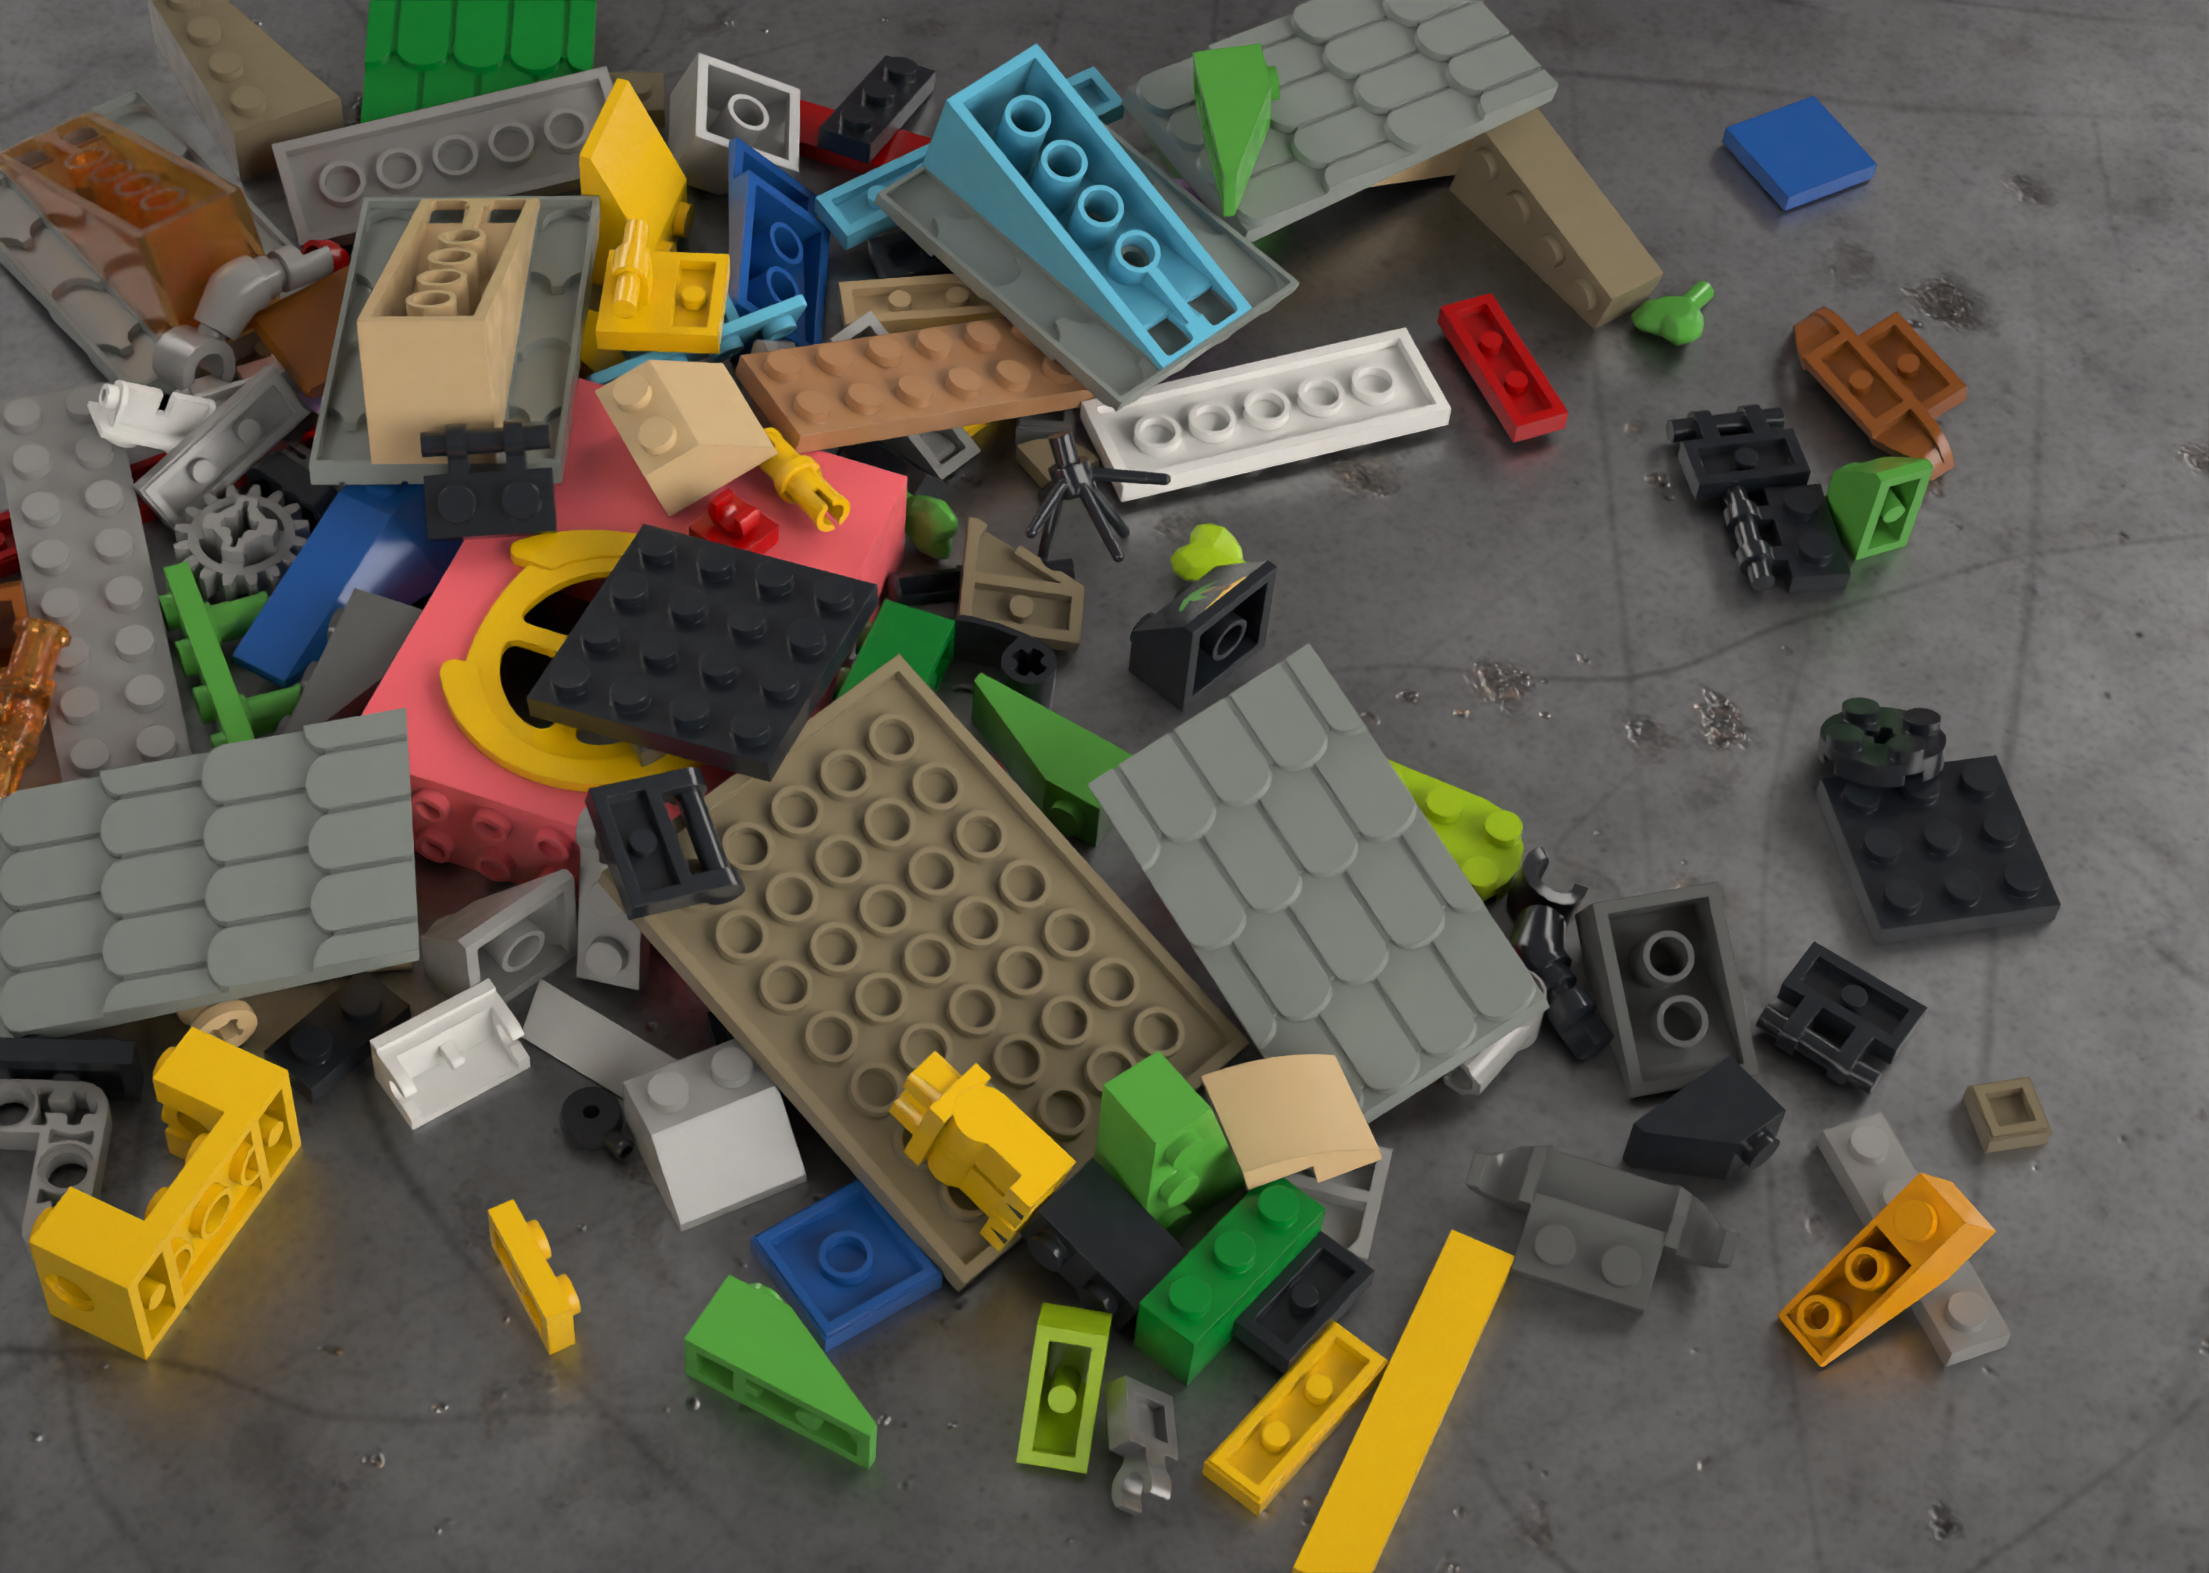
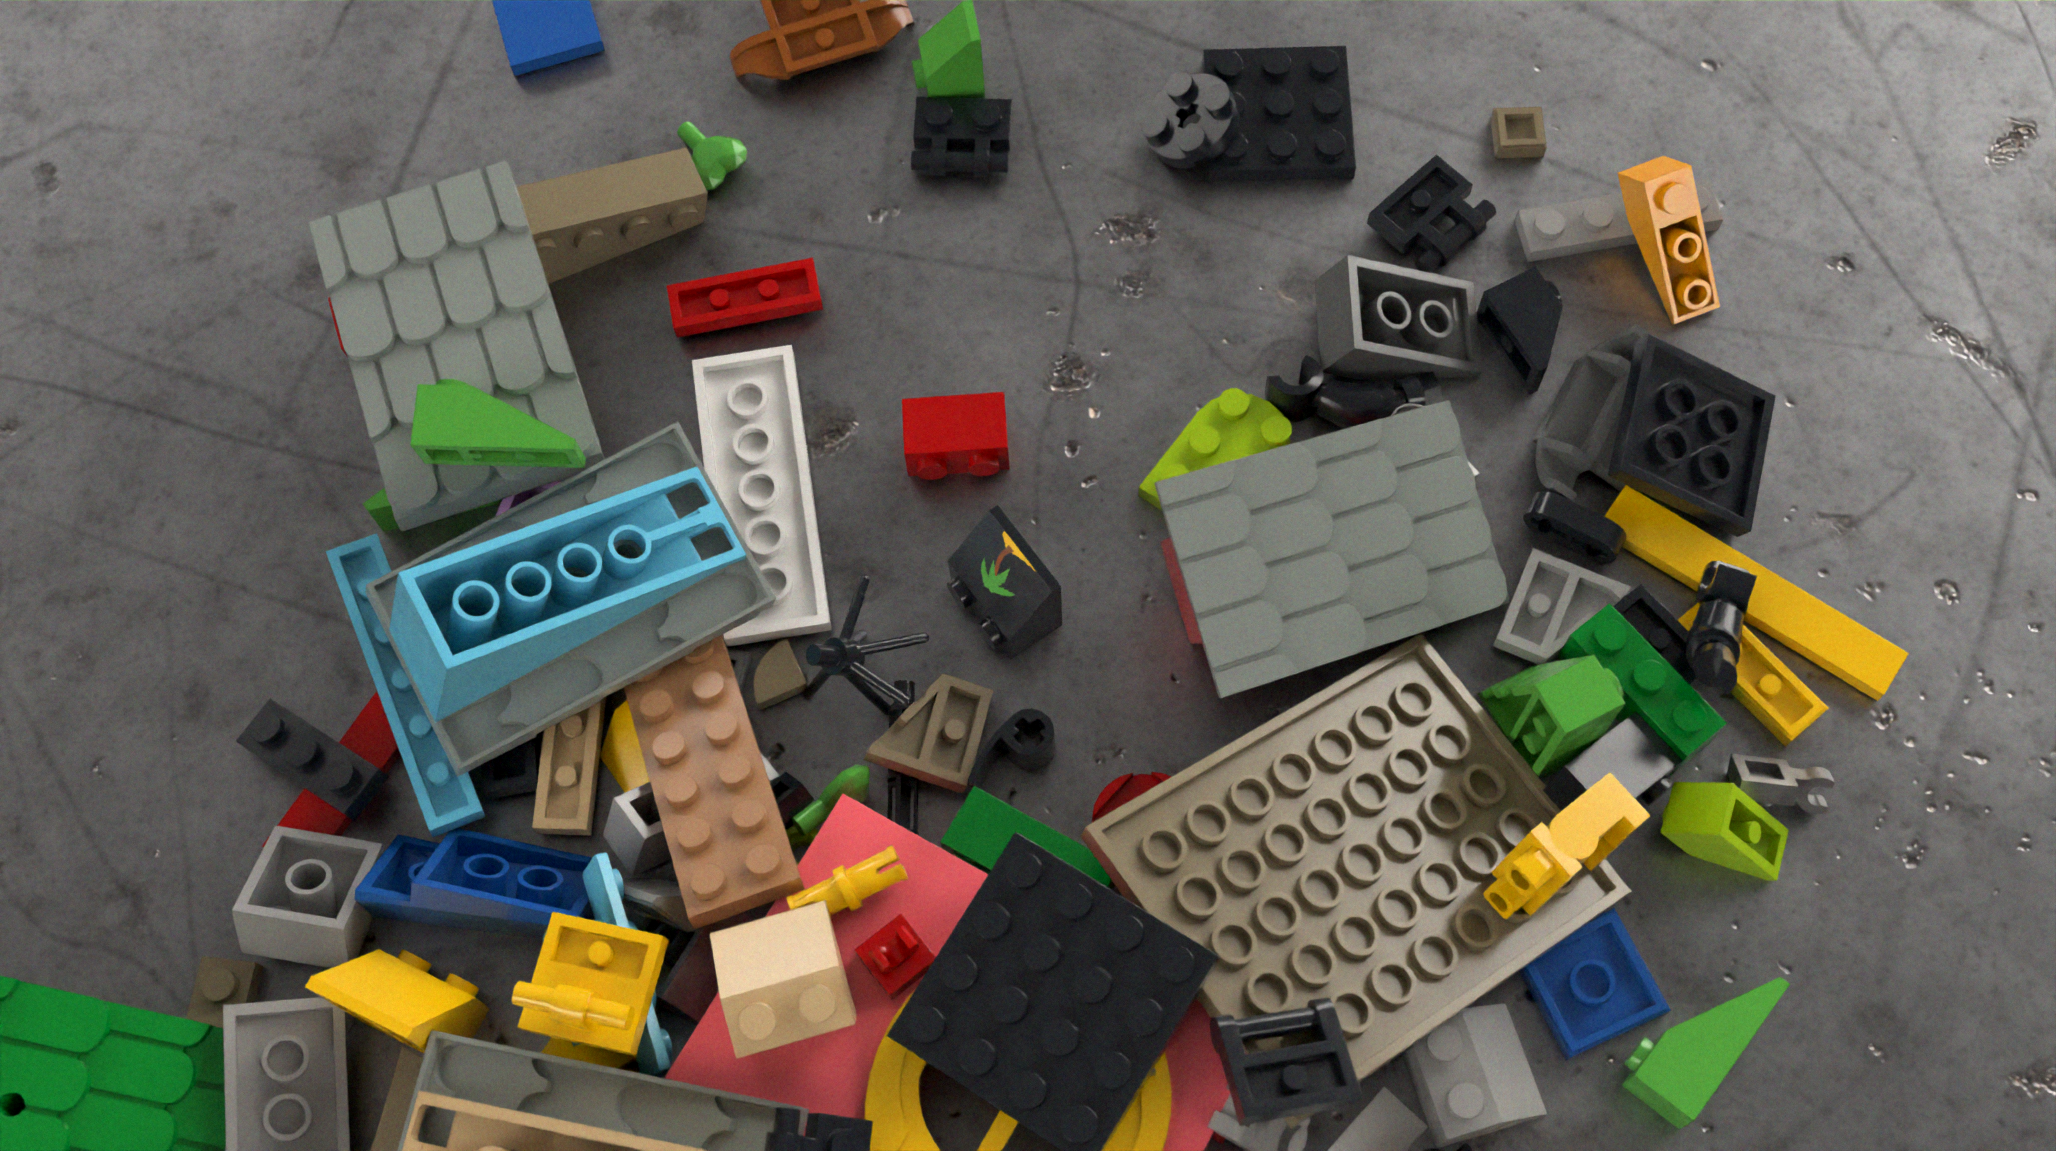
camera: 70 degrees left, 15 degrees up
bright green slope [971,673,1133,848] -> none
lime rock [1170,523,1247,581] -> none
tan slope [1201,1054,1382,1190] -> none
black plate [1666,404,1811,500] -> none
none -> red brick [902,392,1010,480]
none -> black beam [1523,491,1626,564]
none -> black plate [1608,333,1776,537]
none -> black piece [1685,560,1757,695]

